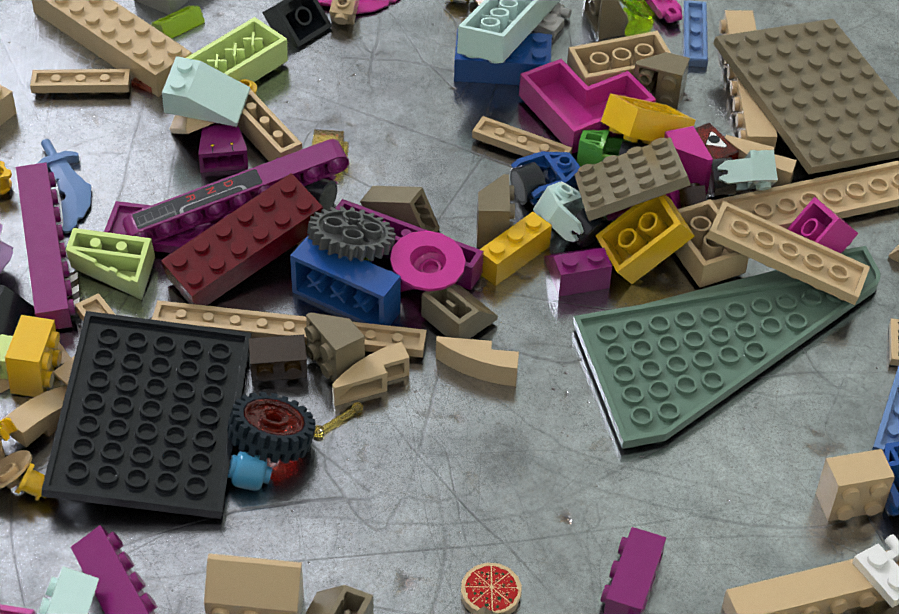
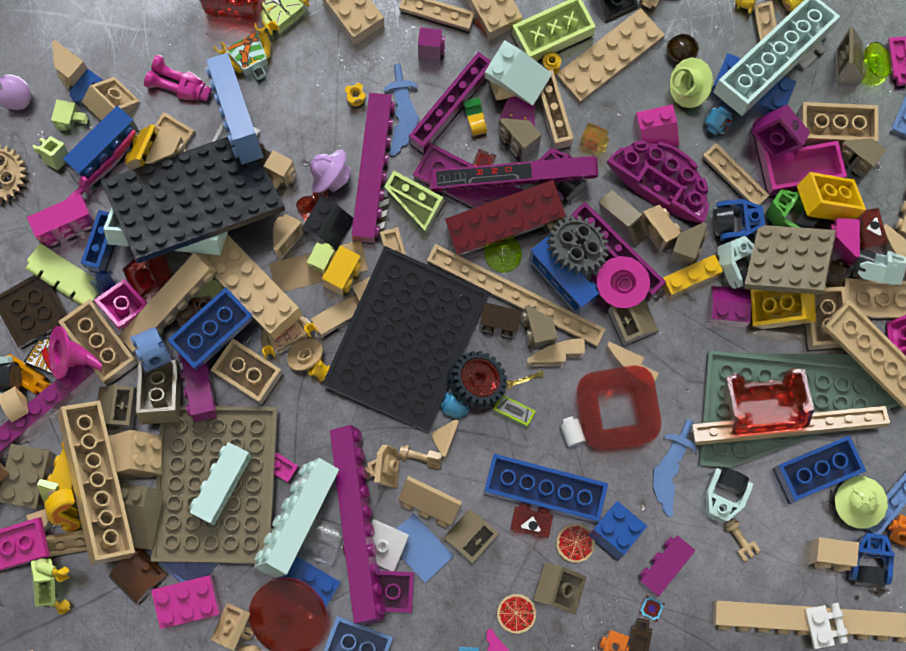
camera: 20 degrees right, 30 degrees up
none -> tan piece [365,445,400,488]
none -> tan hinge [399,445,441,470]
none -> magenta brick [409,52,491,154]
none -> magenta brick [418,27,445,61]
none -> tan slope [431,420,459,460]
none -> leg [463,97,487,137]
none -> clear neon green dish [484,238,522,273]
none -> blue brick [484,454,609,524]
none -> slope [493,395,536,428]
none -> dark tan slope [498,118,541,160]
none -> clear red brick [510,504,554,540]
none -> tan plate [556,8,665,103]
none -> white brick [560,416,586,447]
none -> clear red plate [577,365,662,449]
none -> blue brick [589,501,647,561]
none -> magenta brick [606,140,709,224]
none -> dark pink slope [634,104,679,147]
none -> tan slope [642,205,682,252]
none -> medium blue sword [653,419,697,517]
none -> dark brown hat [667,33,699,63]
none -> yellowish green helmet [669,57,713,108]
none -> tan plate [692,406,890,445]
none -> dark azure head [704,106,733,135]
none -> light aqua piece [705,467,753,523]
none -> clear red windscreen [723,368,814,435]
none -> tan hinge [725,518,761,563]
none -> magenta brick [752,105,810,159]
none -> blue brick [774,435,866,504]
none -> yellowish green helmet [835,476,888,529]

